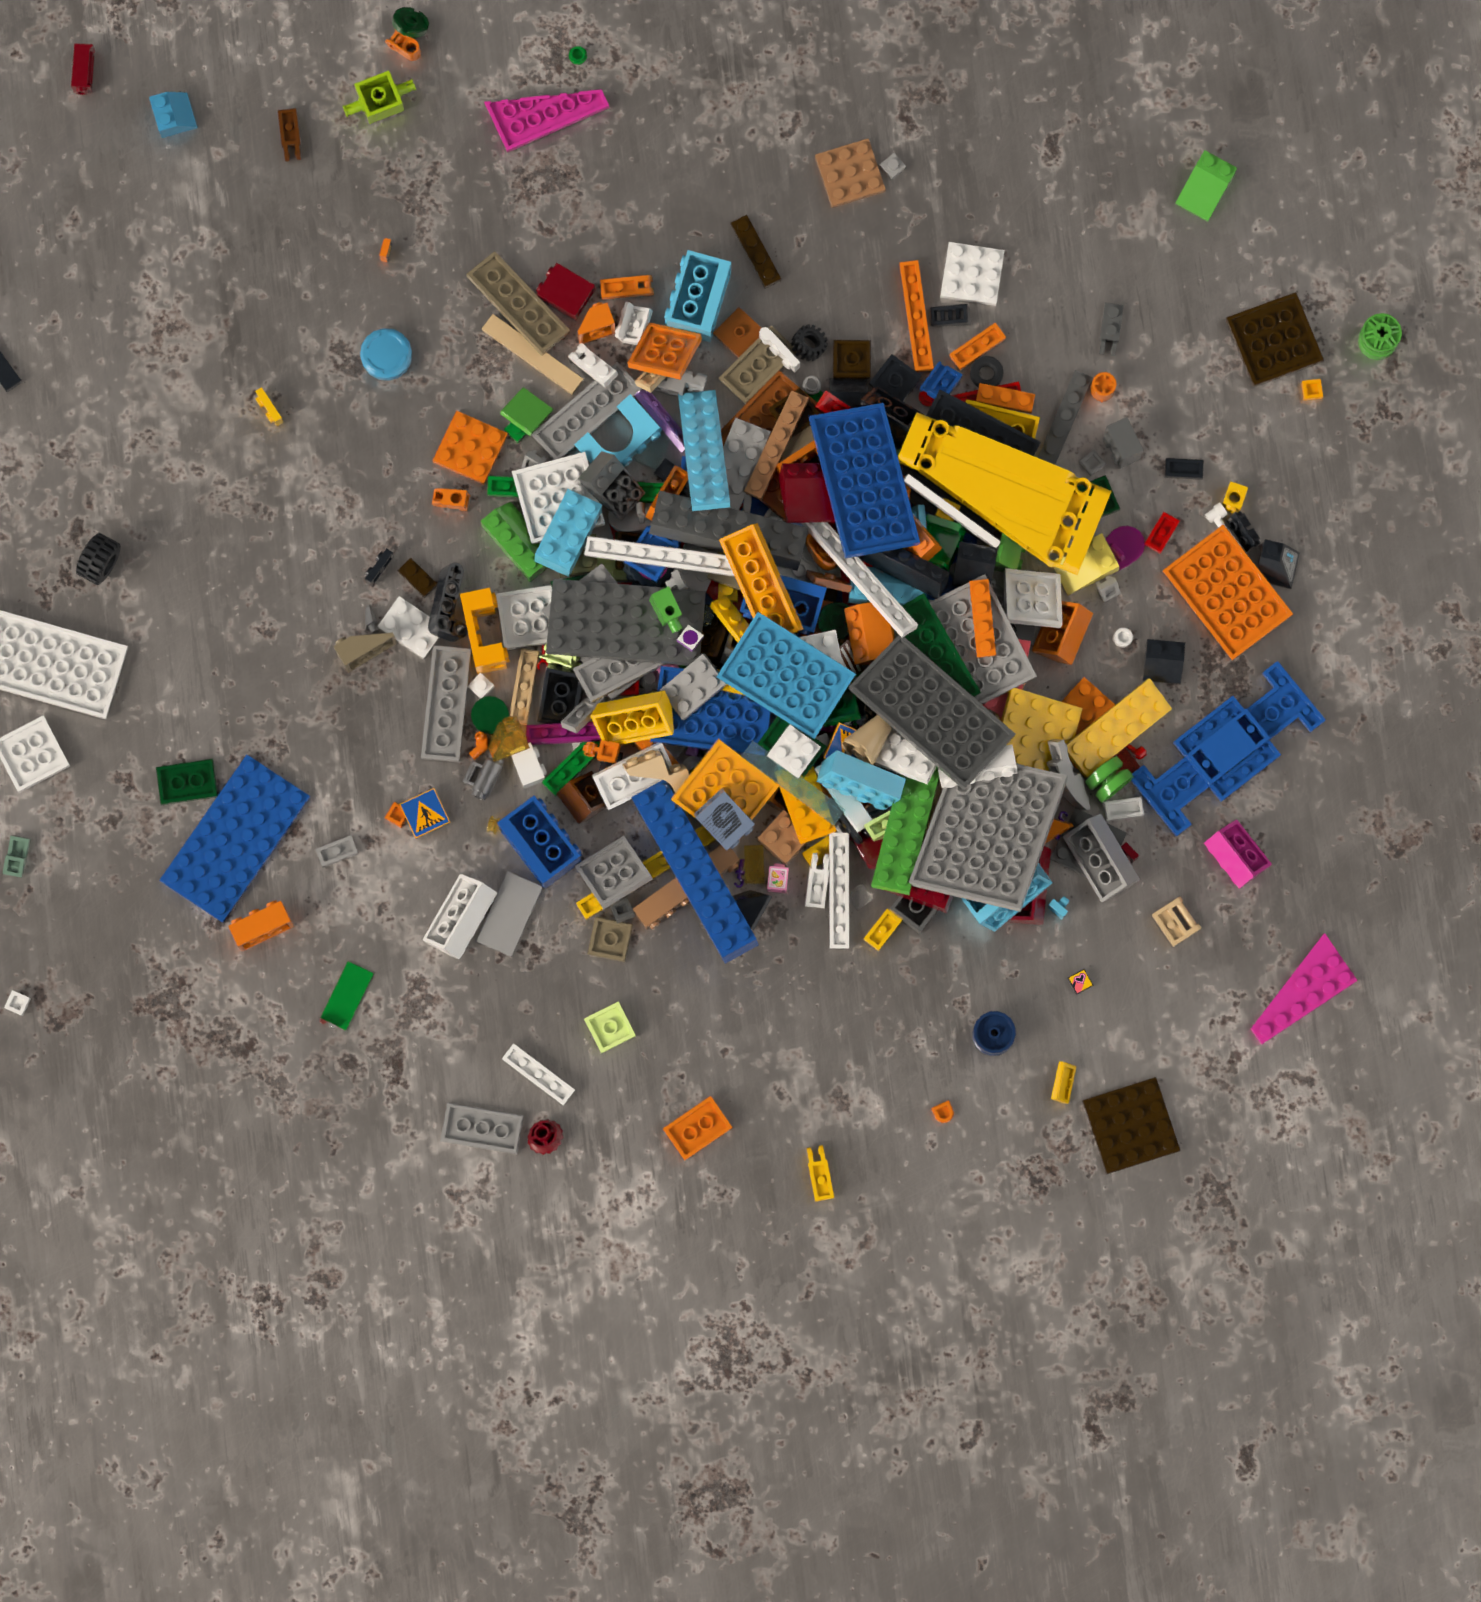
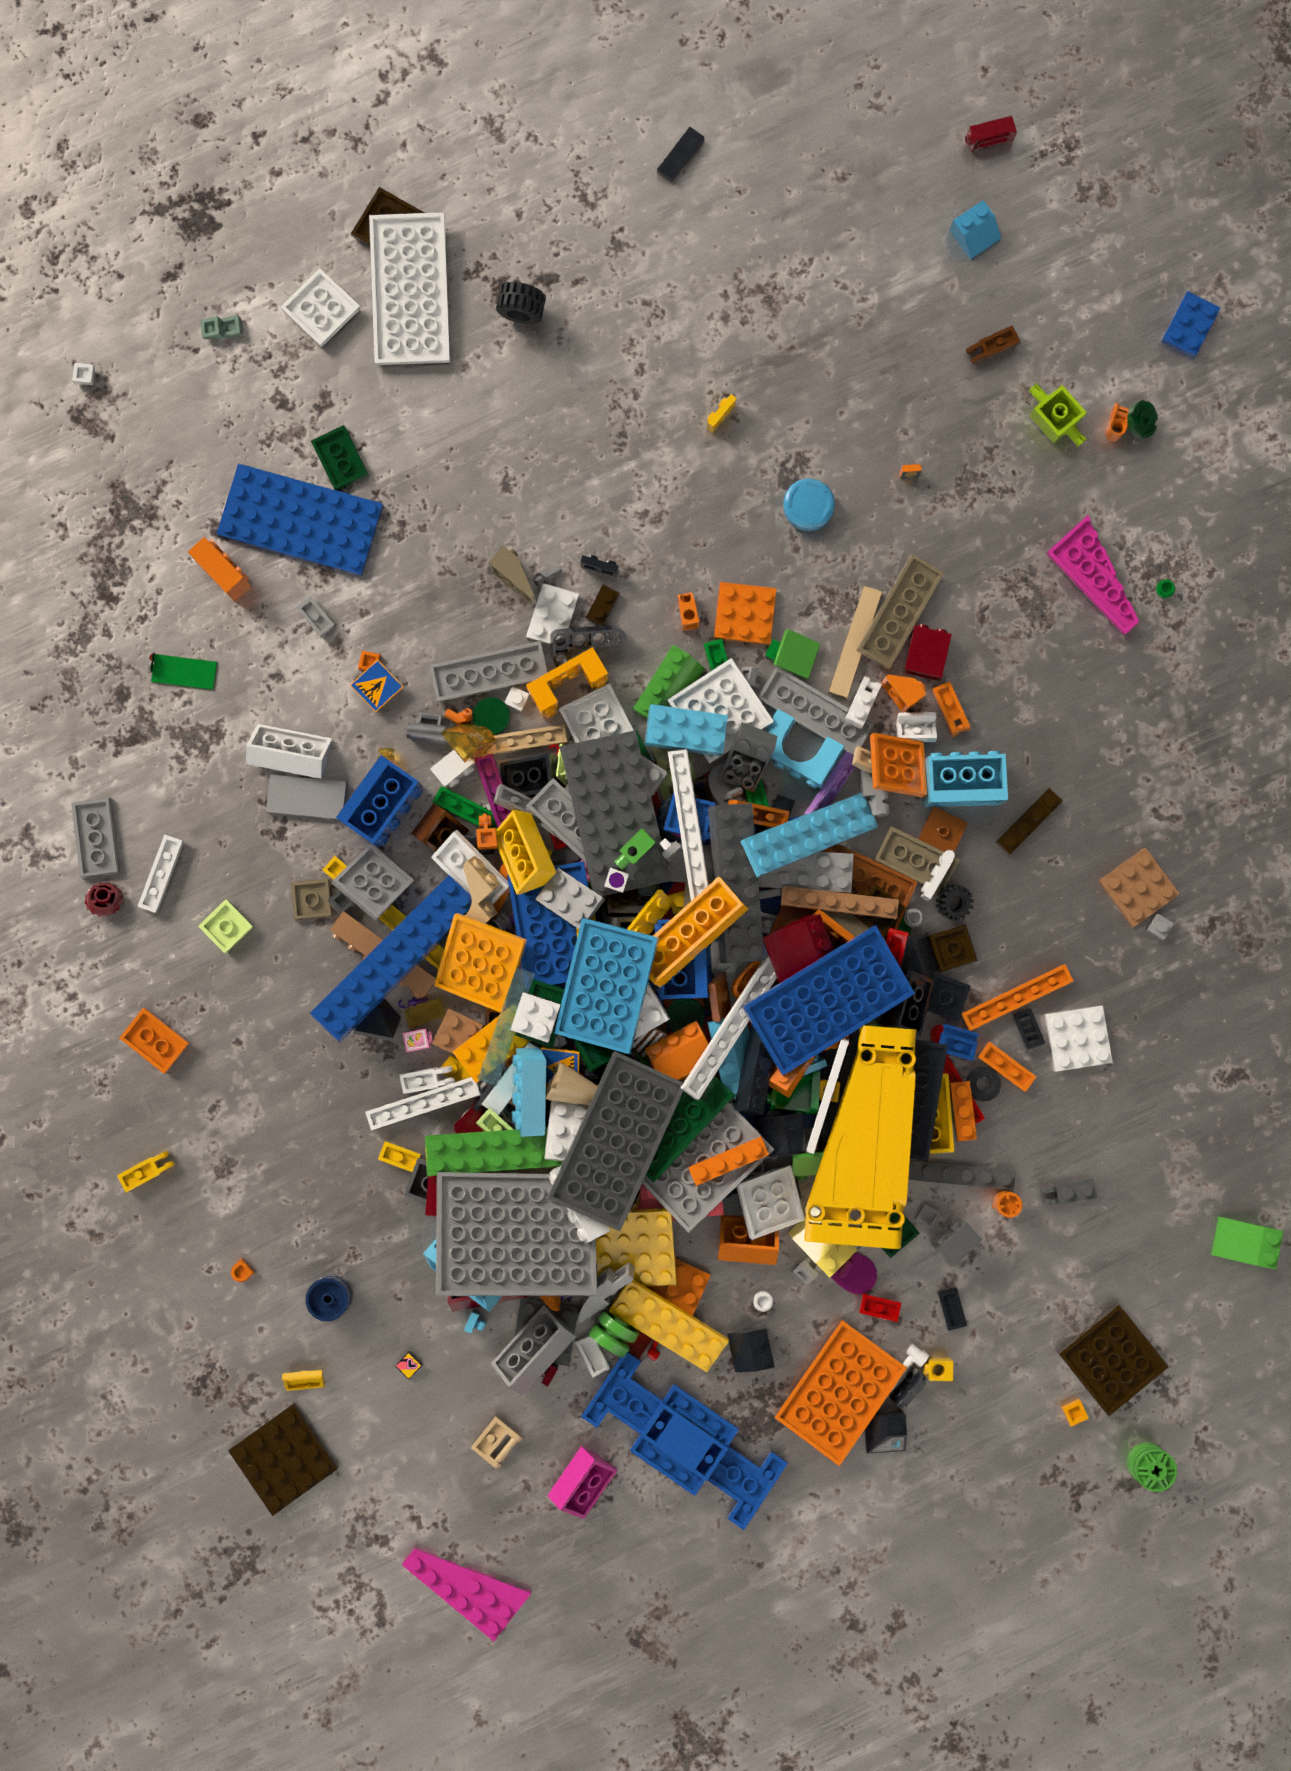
camera: 70 degrees right, 5 degrees up
sand blue panel [694,788,755,850] -> none

